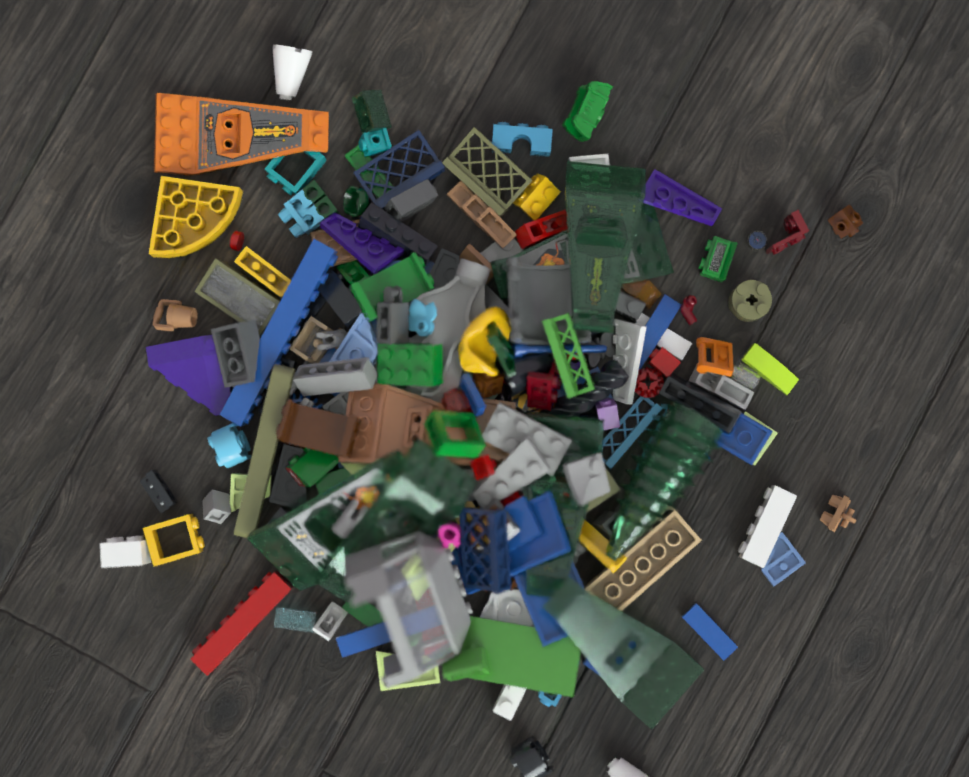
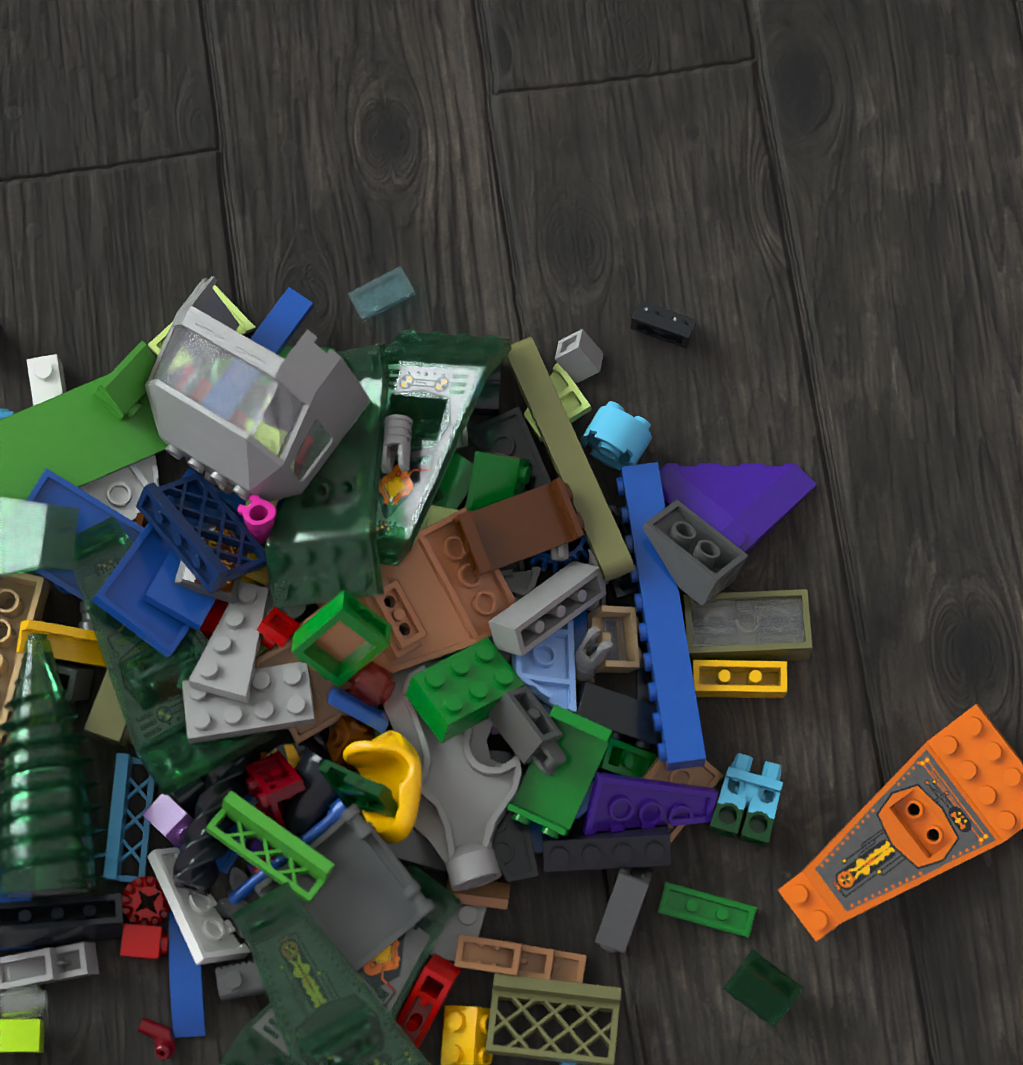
camera: 145 degrees right, 10 degrees down
white brick [100,536,151,568] -> none
yellow window [143,514,205,566] -> none
yellow brick [149,176,243,258] -> none
medium nougat piece [153,299,198,331] -> none
red brick [190,571,294,676] -> none
red tile [230,231,244,251] -> none
teal window [265,151,327,196] -> none
white cone [273,45,312,100] -> none
white slope [312,601,348,641] -> none
dark green hair [343,186,370,217] -> none
dark blue fence [353,130,445,209] -> none
teal brick [359,128,392,157] -> none
medium azure plate [409,299,437,337] -> none
light grey plate [563,453,610,505] -> none
clear orange slope [619,270,662,309] -> none
white tile [635,313,692,361] -> none
orange plate [696,337,734,377] -> none

